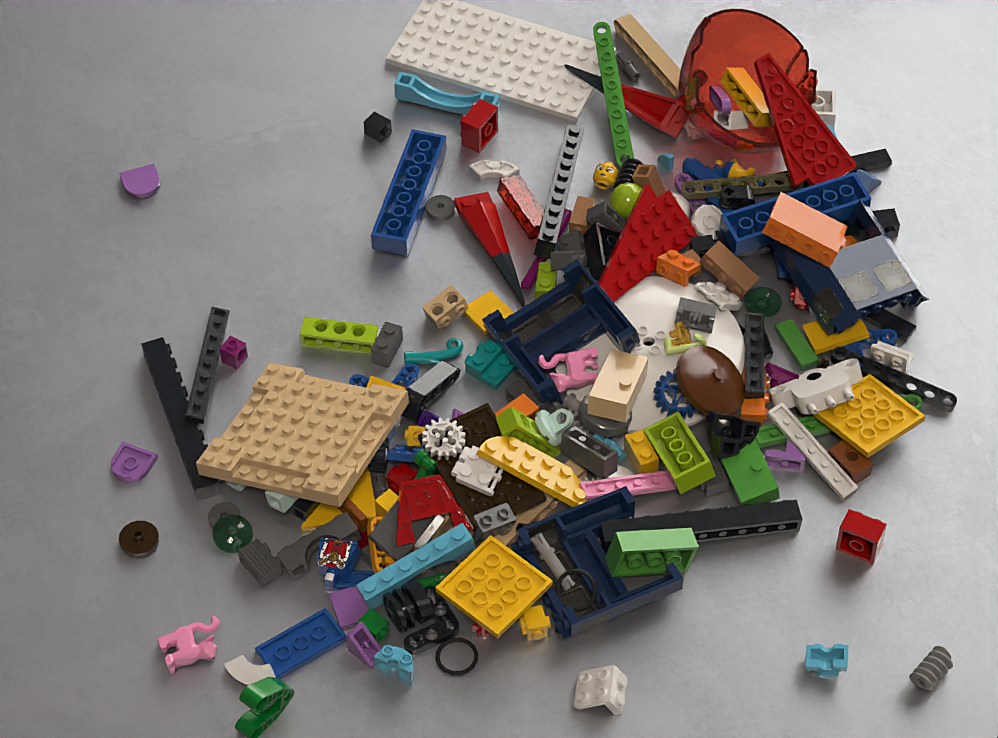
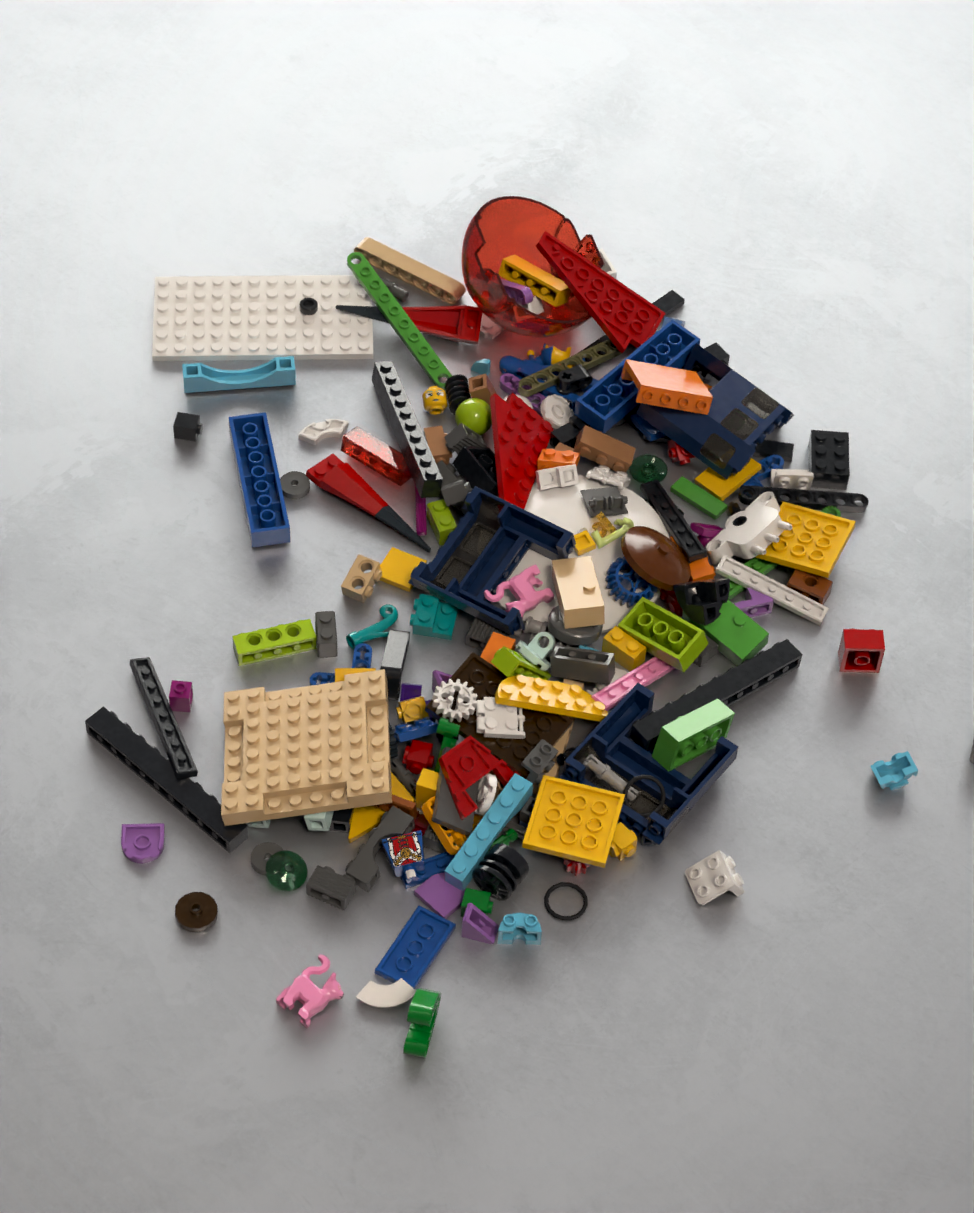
camera: 30 degrees left, 0 degrees up
black beam [404,586,459,655] -> none
red brick [460,99,498,153] -> none
none -> black tile [300,298,318,315]
none -> white slope [535,464,579,490]
none -> yellow tile [573,530,596,556]
none -> black brick [808,430,850,490]

